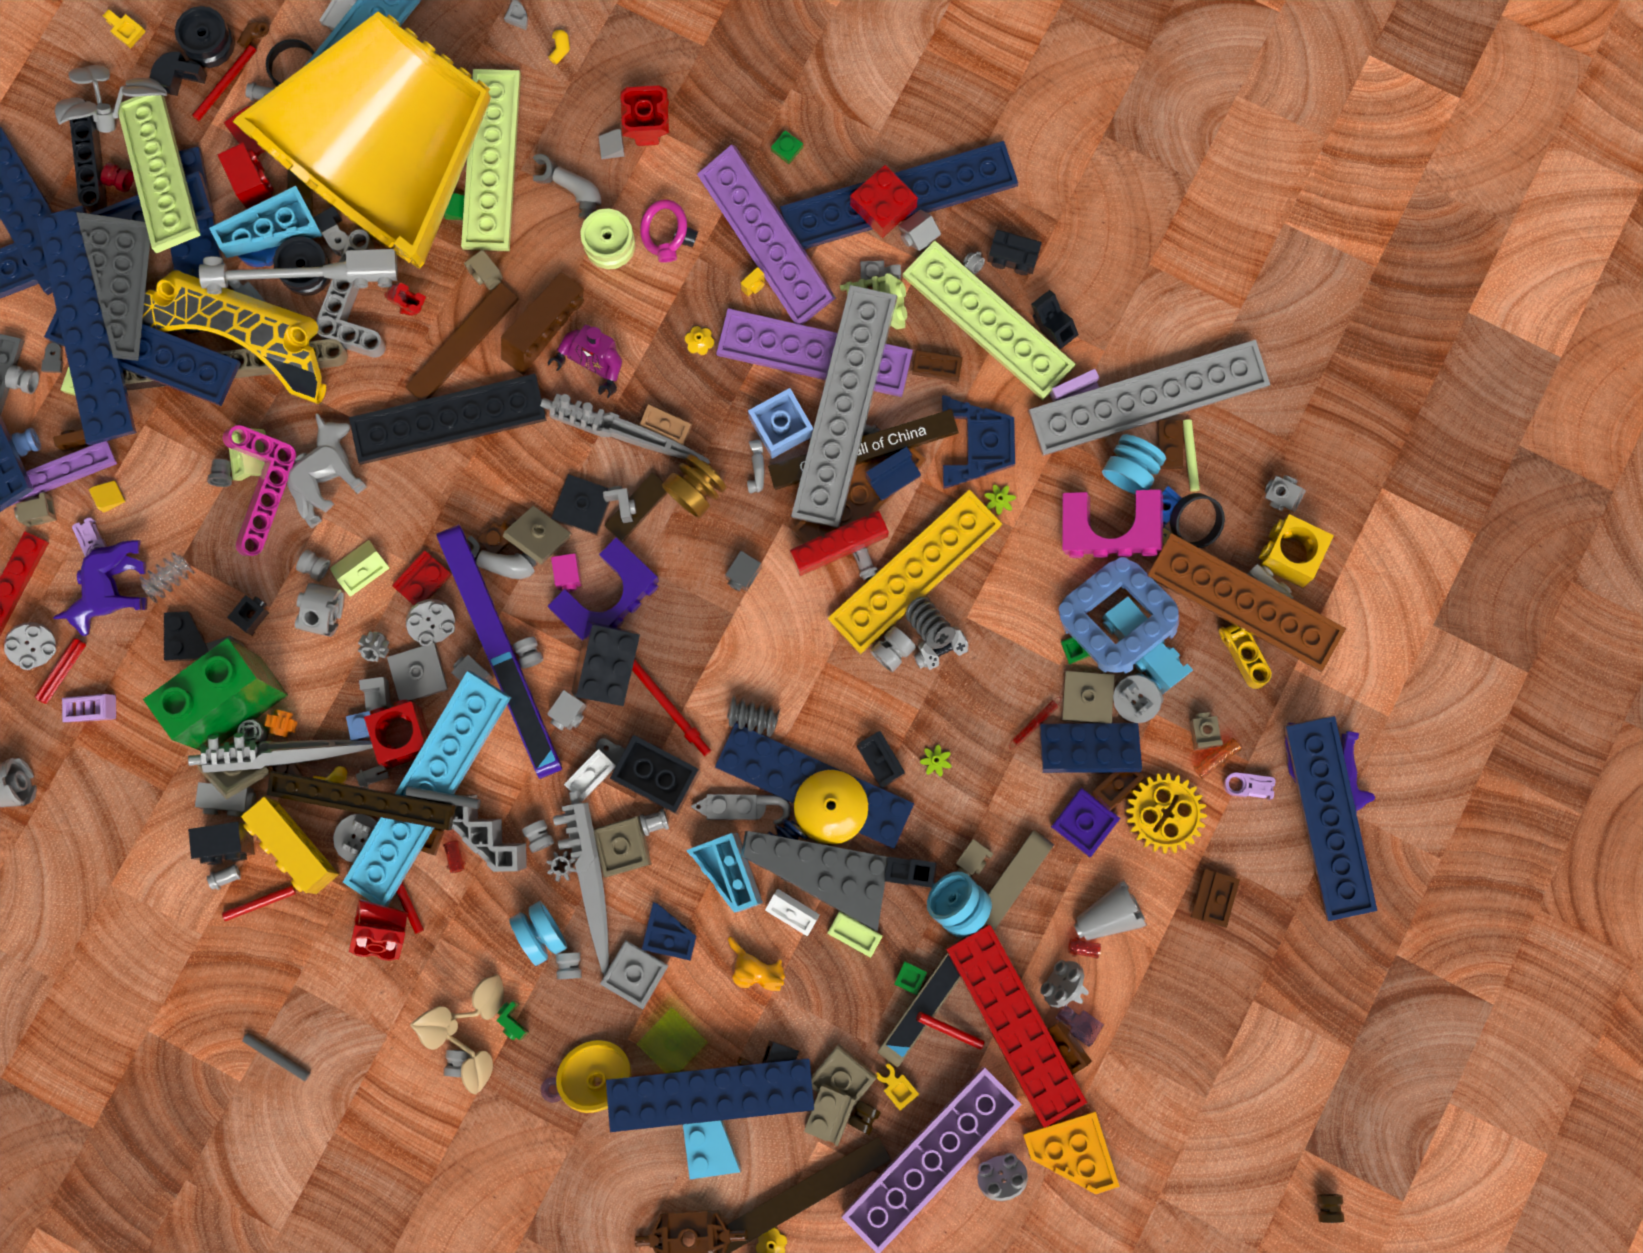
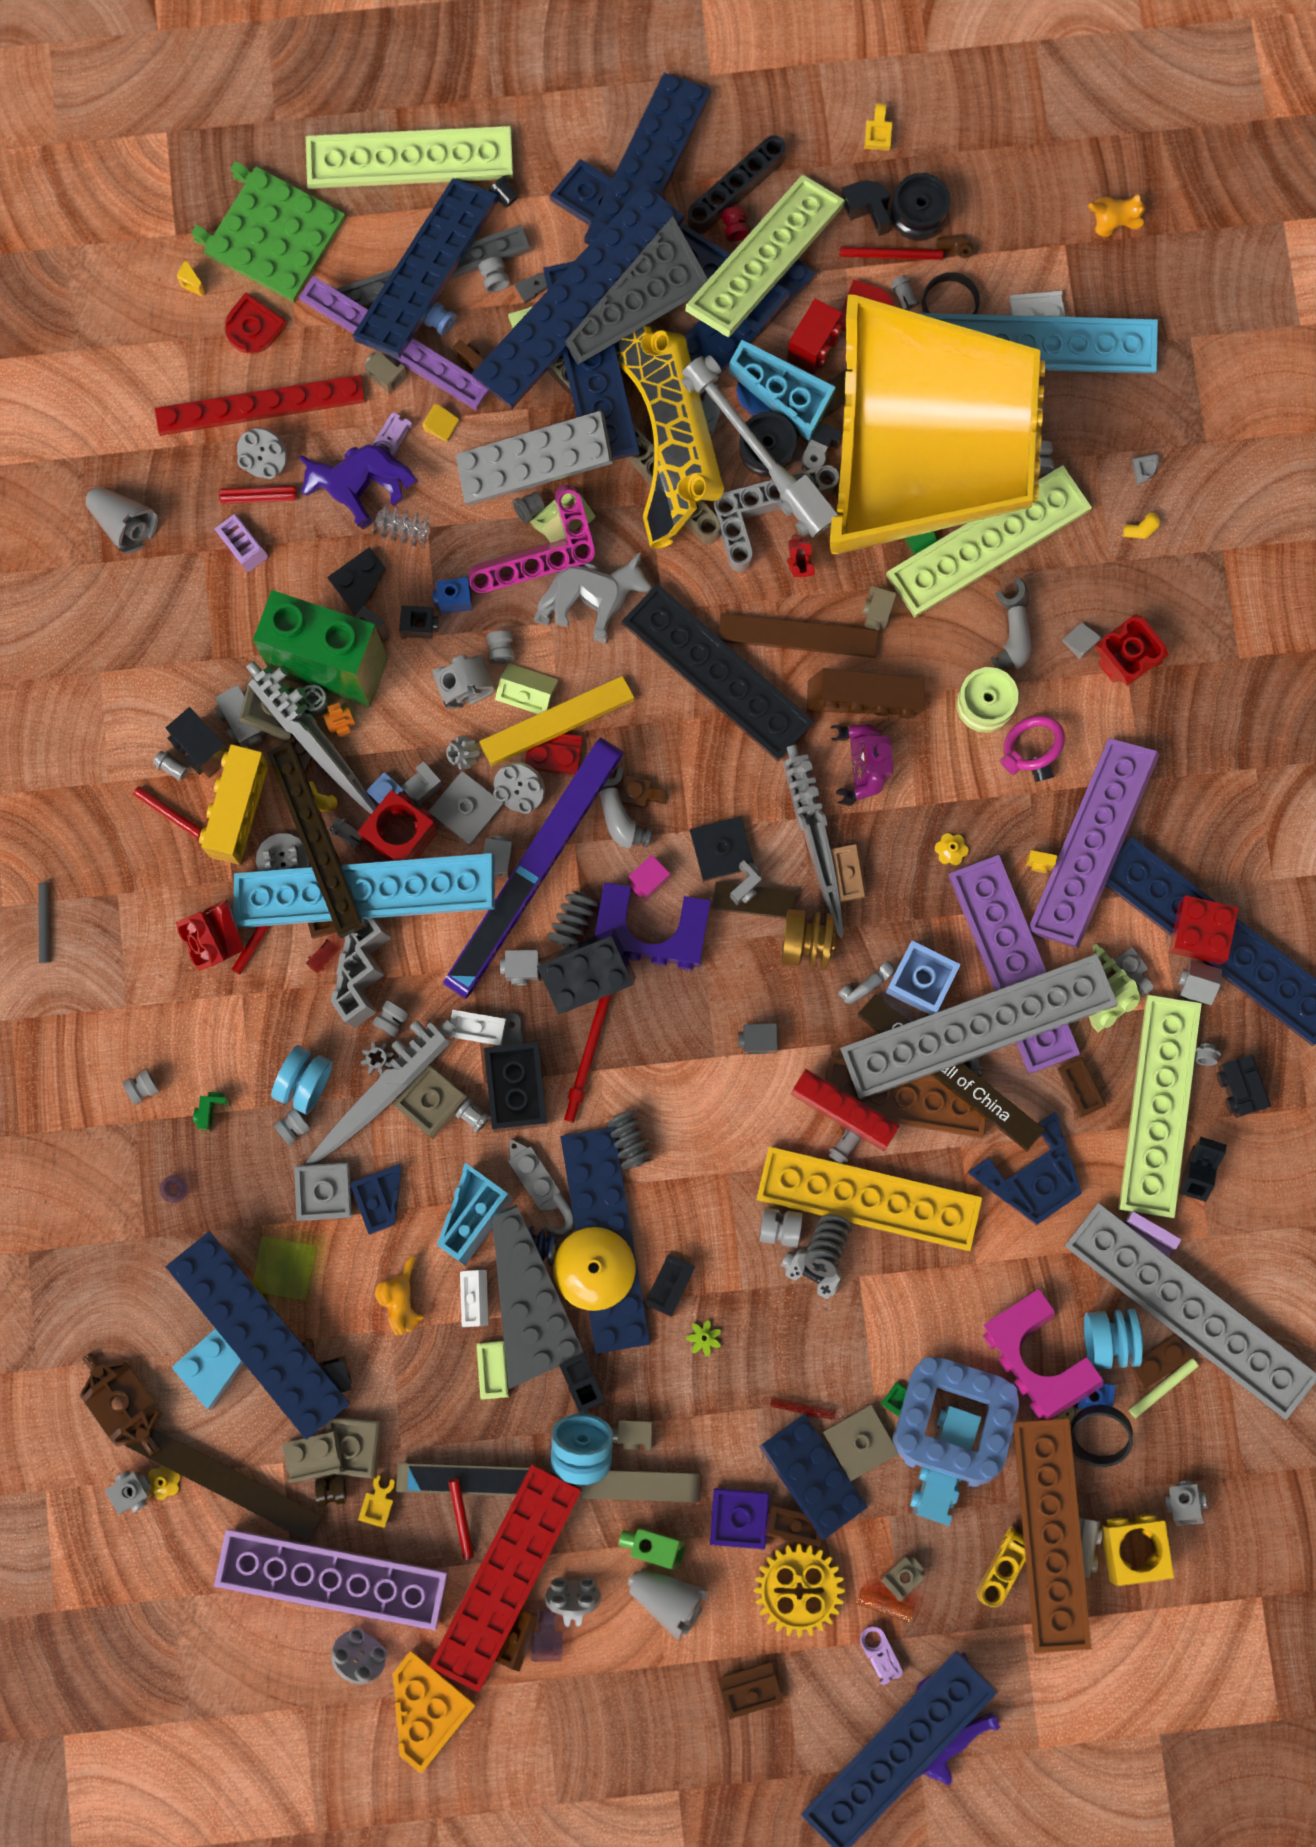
camera: 55 degrees right, 0 degrees up
light grey plant [55,65,167,133] -> none
dark grey bar [406,786,481,809] -> none
tan plant [410,974,504,1094] -> none
dark tan plate [503,506,571,565] -> none
light grey wheel [513,637,544,669] -> none
yellow dish [556,1040,631,1113] -> none
green plate [771,130,804,164] -> none
dark blue panel [866,447,921,501] -> none
green plate [894,961,927,995] -> none
lime plant [985,485,1016,515] -> none
clear red pin [1068,937,1101,959] -> none
light grey plate [1113,673,1164,723] -> none
none -> blue brick [432,577,472,614]
none -> light grey plate [456,411,613,506]
none -> yellow tile [479,676,634,767]
none -> dark grey piece [547,890,599,948]
none -> bright green torso [619,1528,688,1569]

